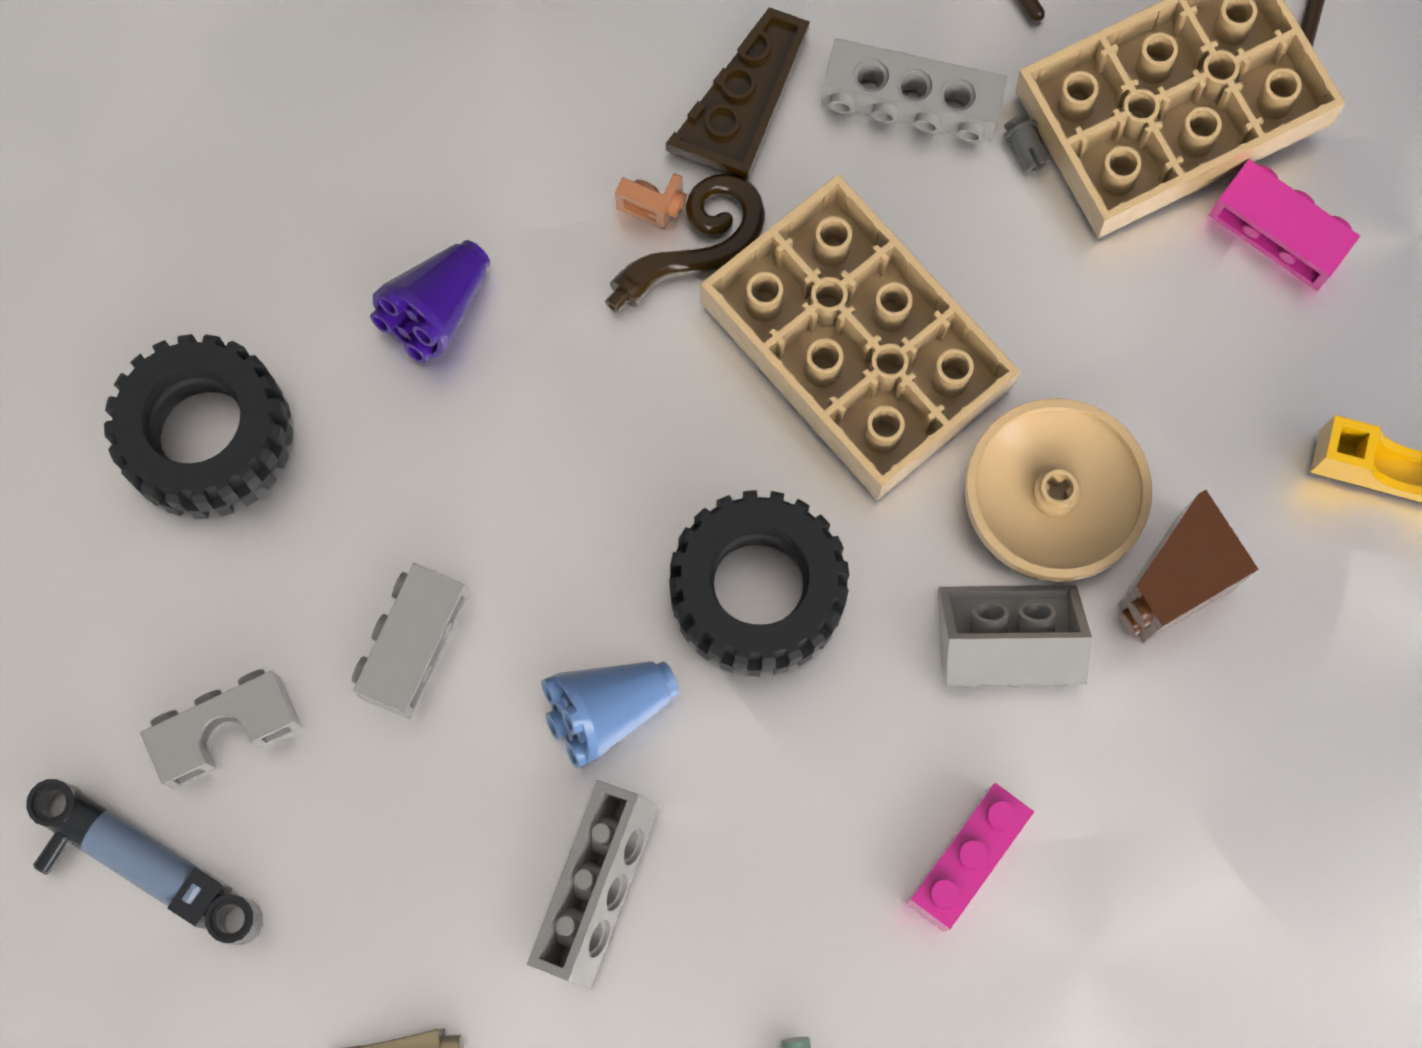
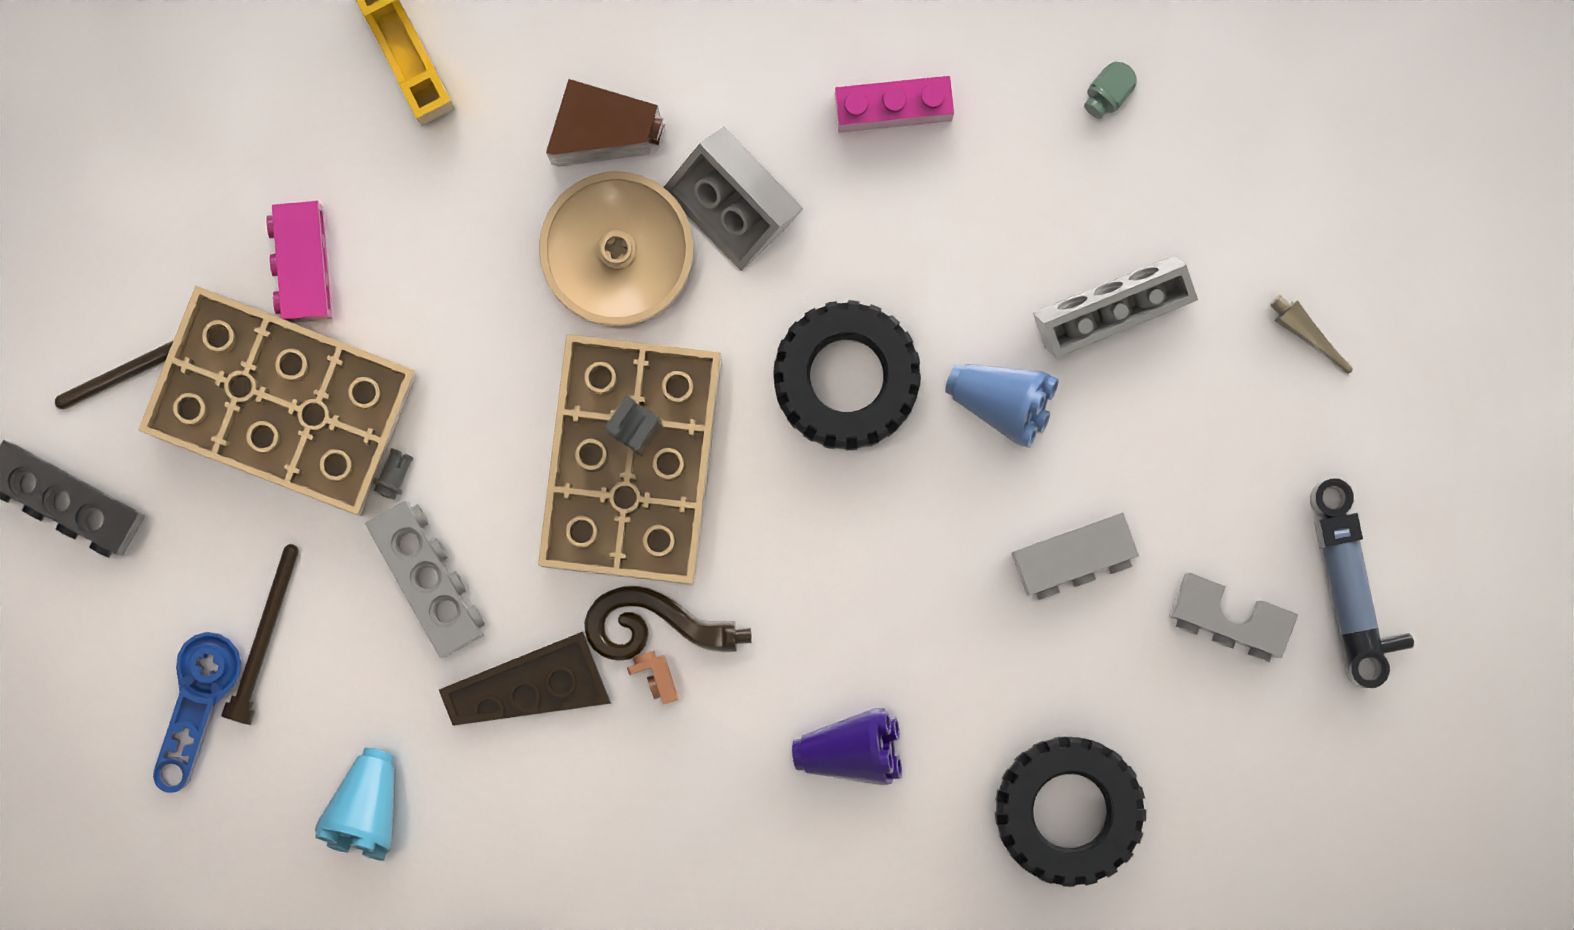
camera: 130 degrees left, 10 degrees up
none -> dark grey piece [604,395,663,457]

